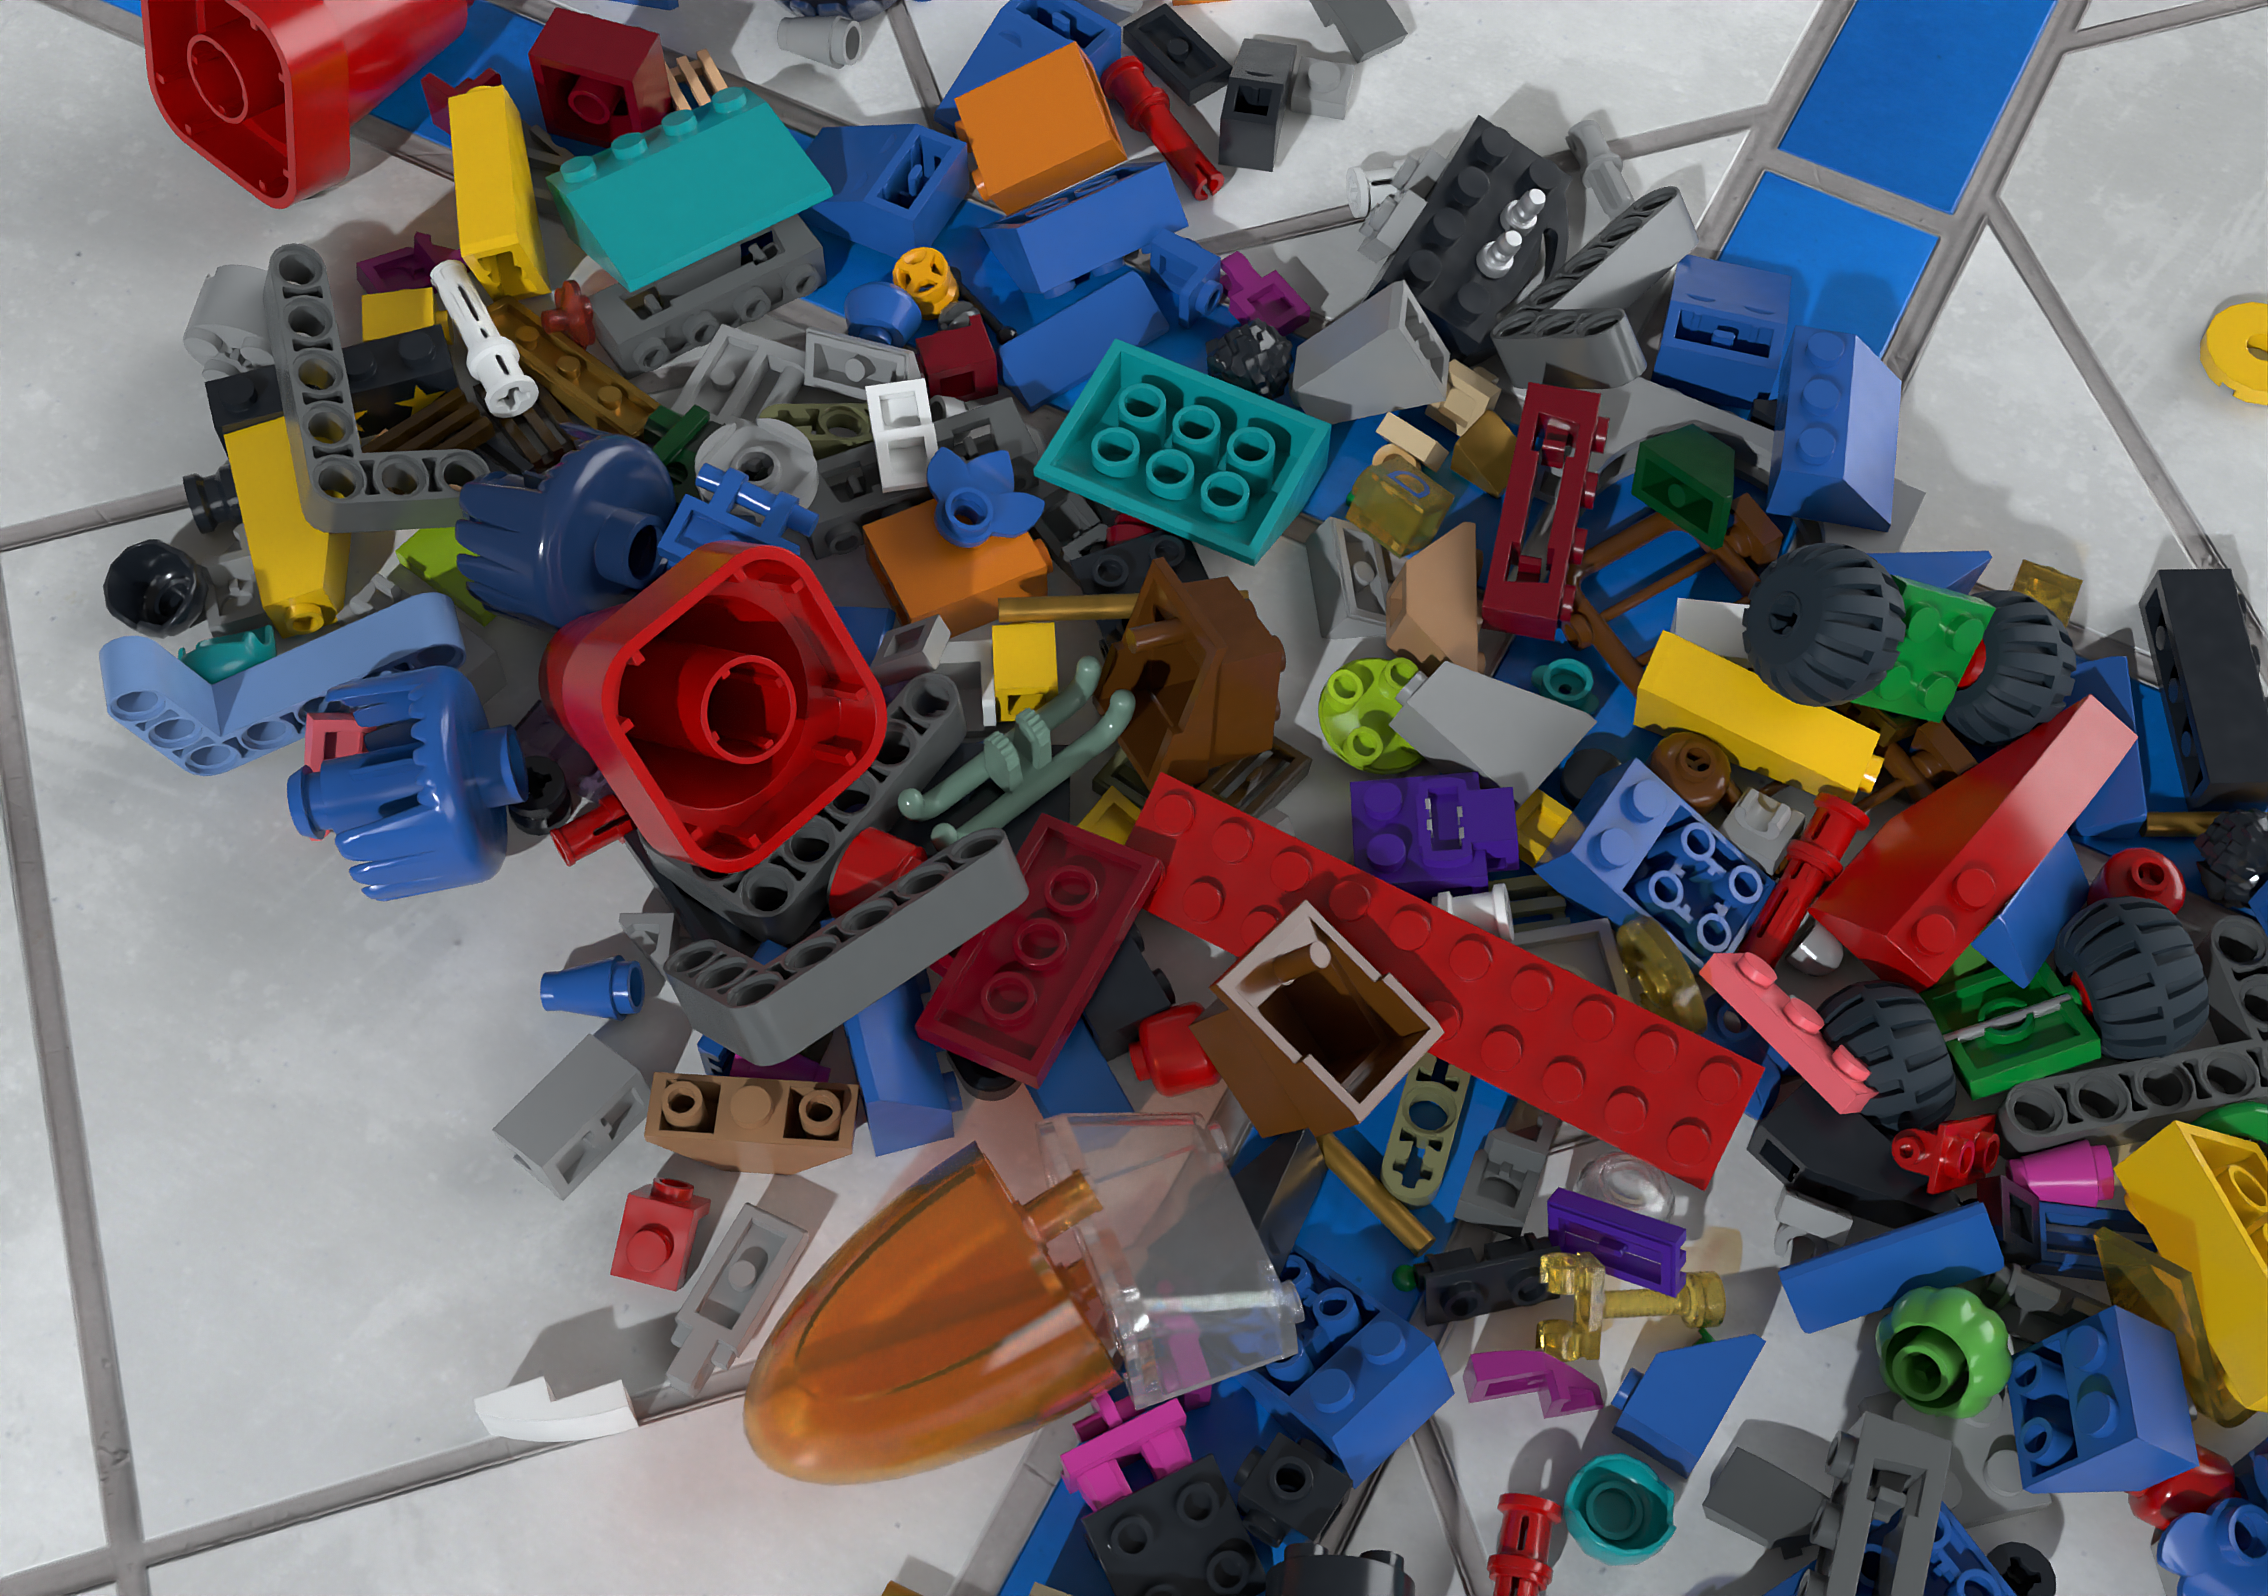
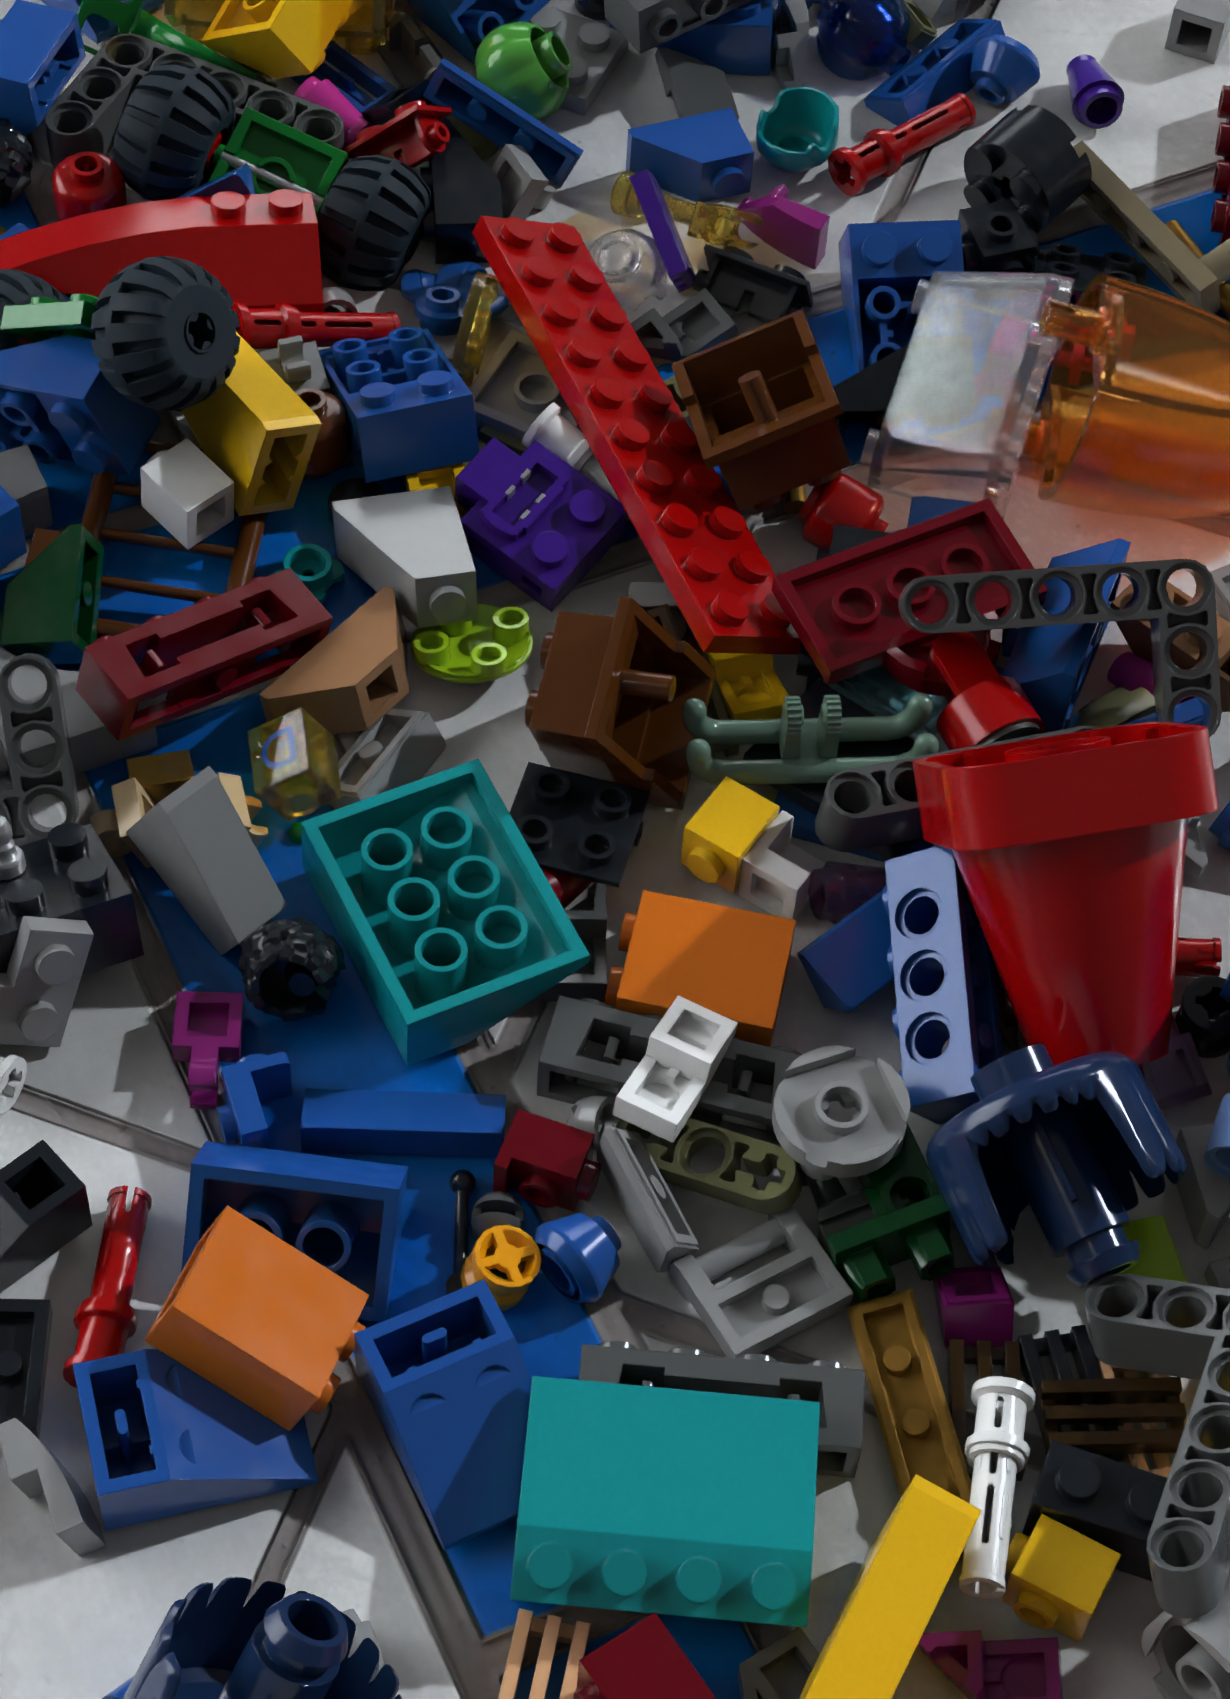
camera: 145 degrees left, 5 degrees down
clear red plant [541,279,596,350] -> none
blue plate [657,463,820,563] -> none
light grey plate [870,614,951,688] -> none
blue plate [926,447,1045,548] -> none
pearl gold bar [998,590,1249,623] -> none
coral plate [1699,952,1879,1114] -> none

